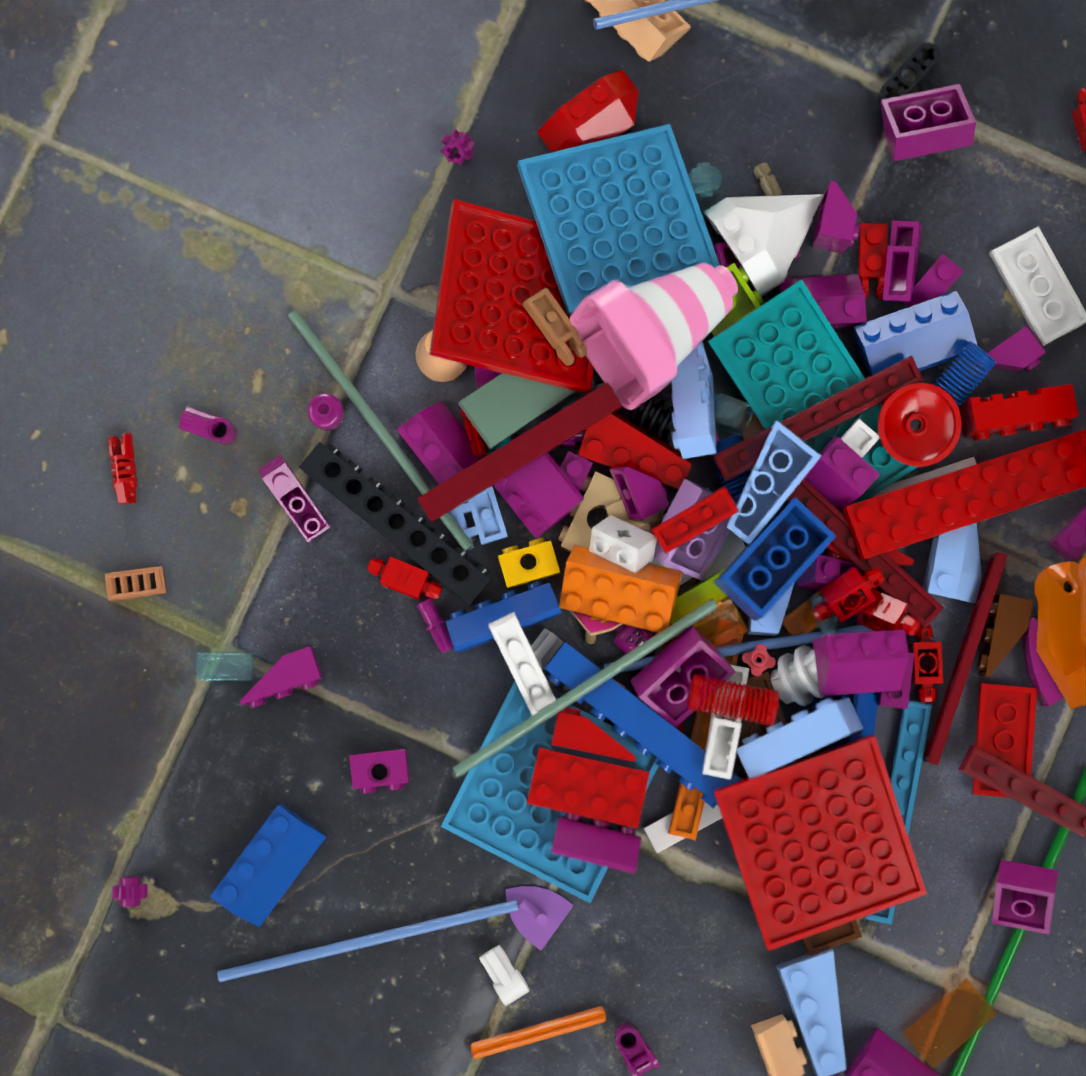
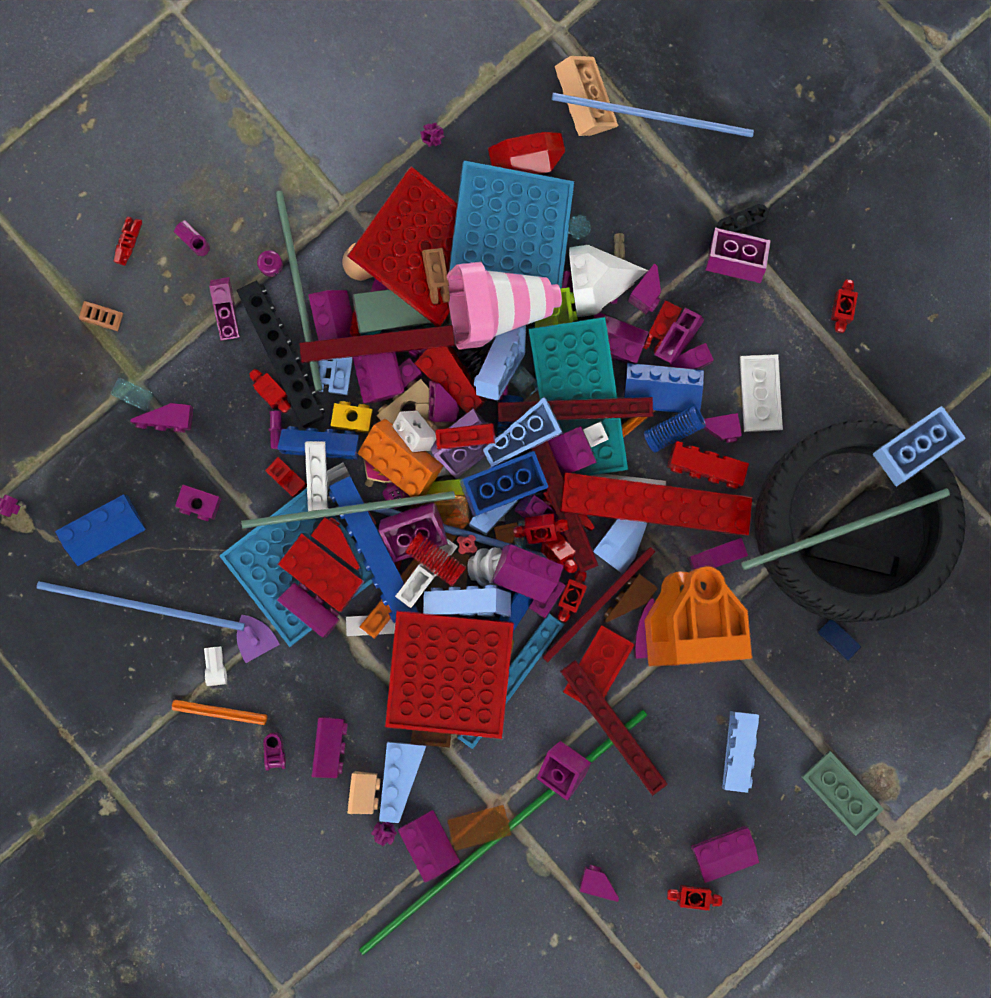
camera: 20 degrees right, 0 degrees up
red dish [878,383,962,467] -> none
none -> red slope [265,457,307,498]
none -> magenta slope [312,716,348,778]

